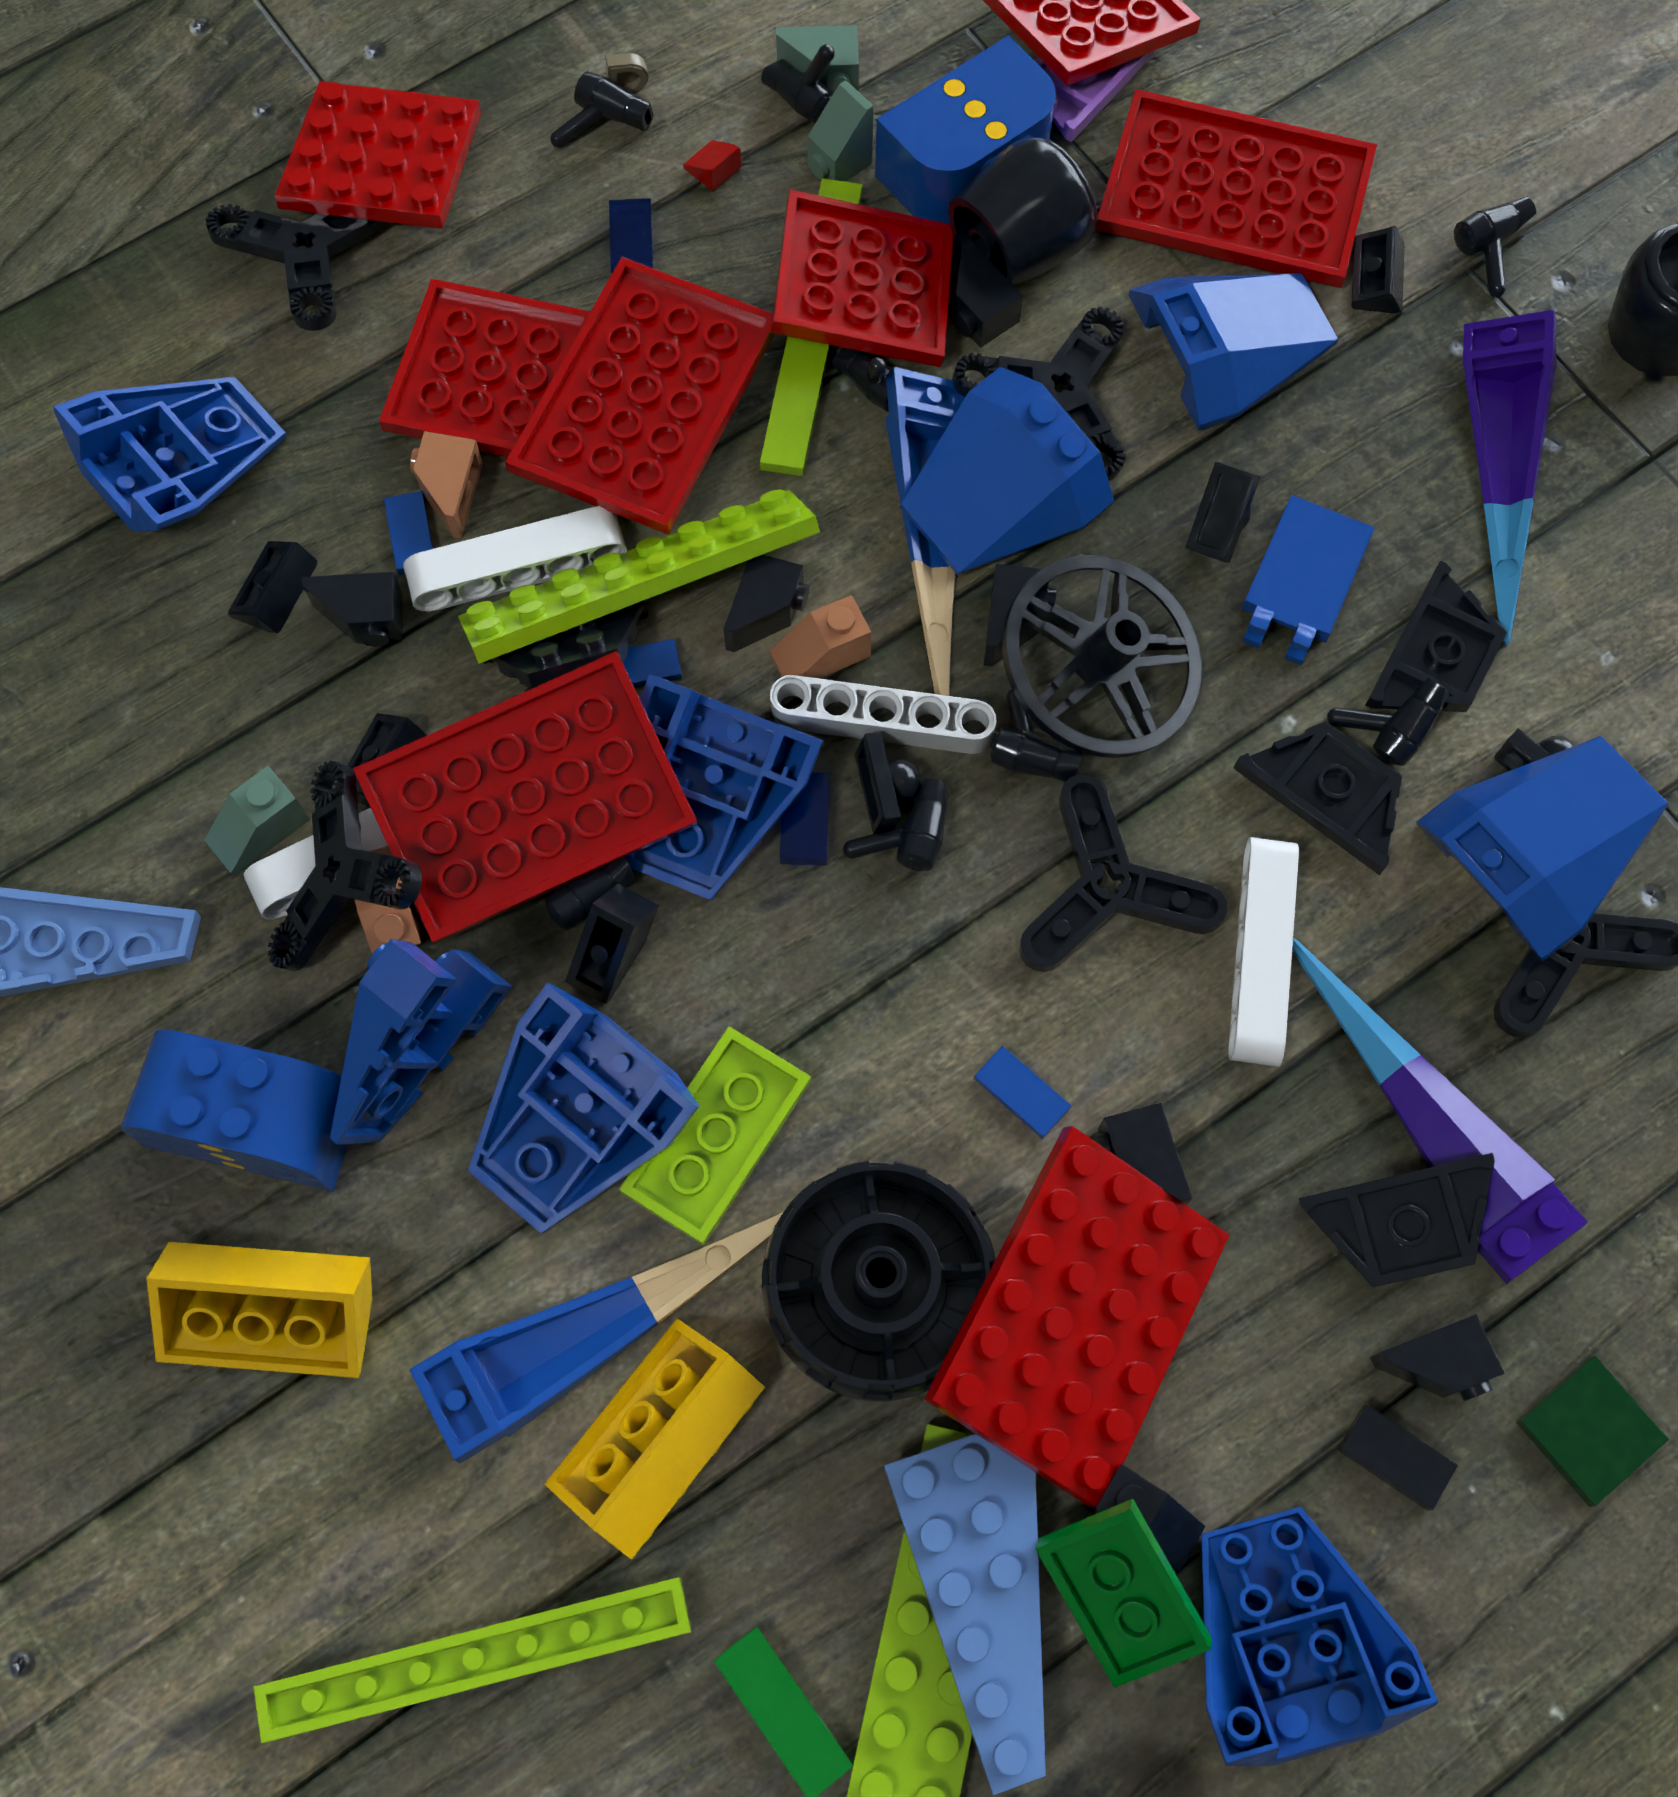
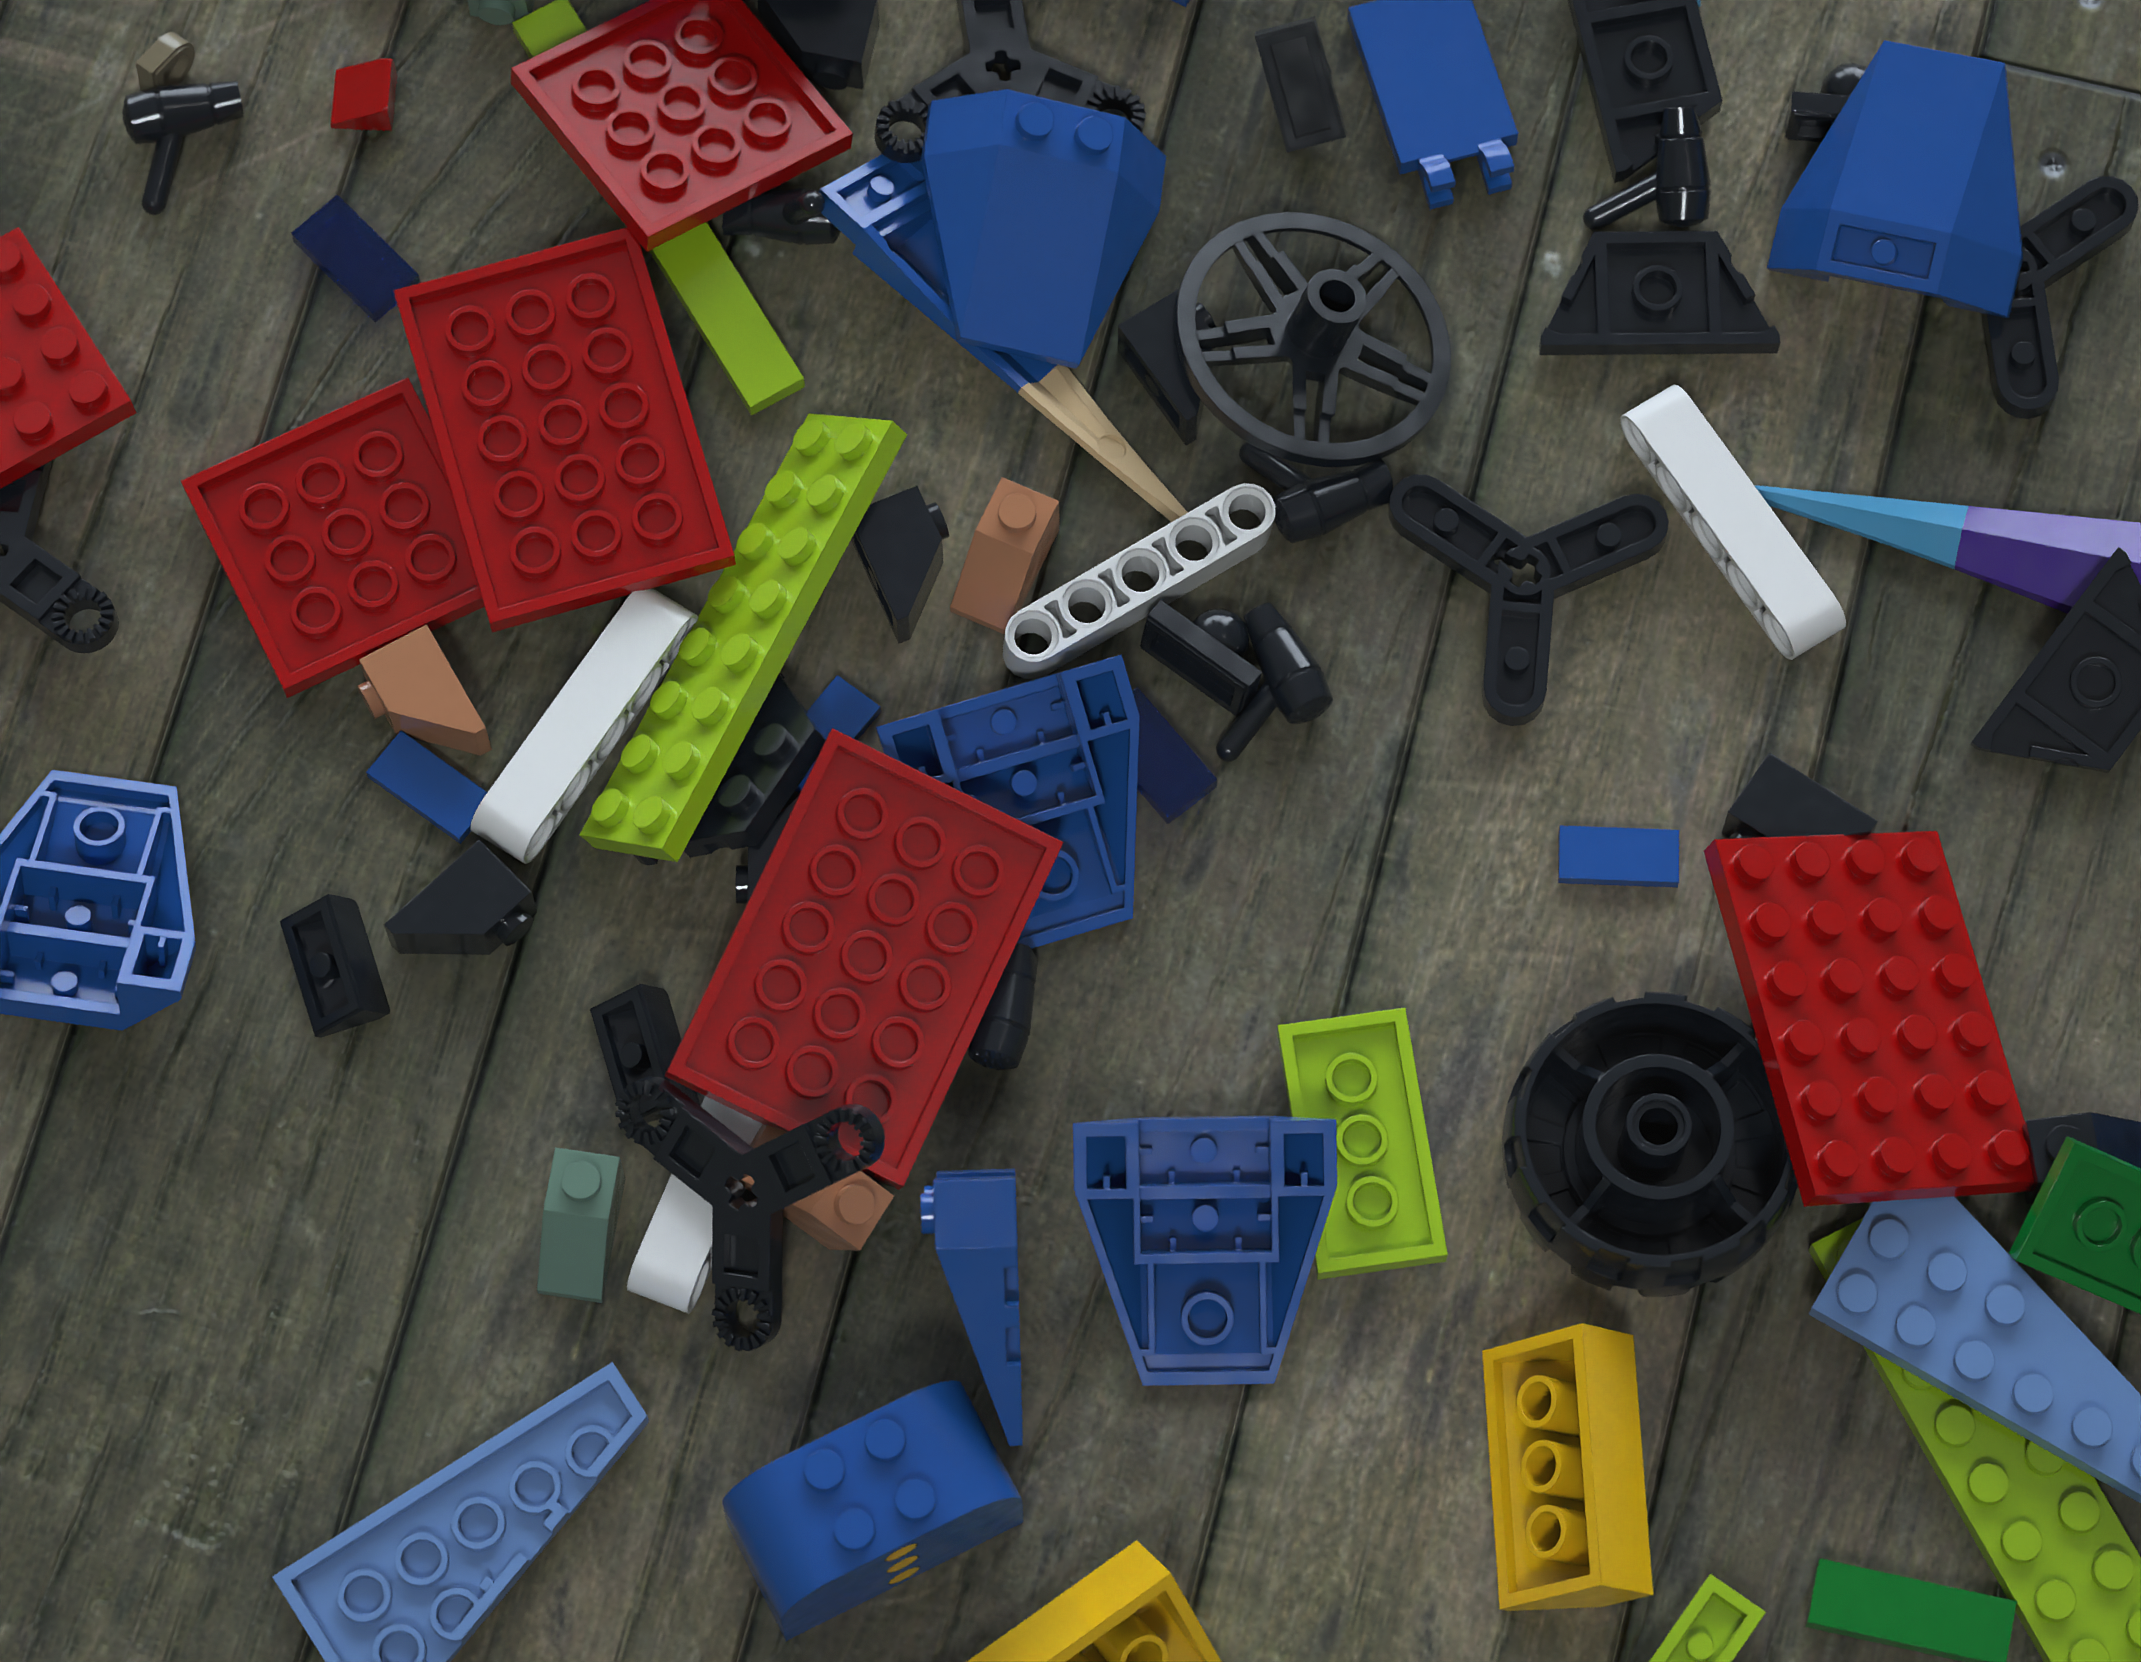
camera: 40 degrees left, 0 degrees up
blue plate [409,1213,783,1464] -> none
black slope [565,884,659,1004] -> none

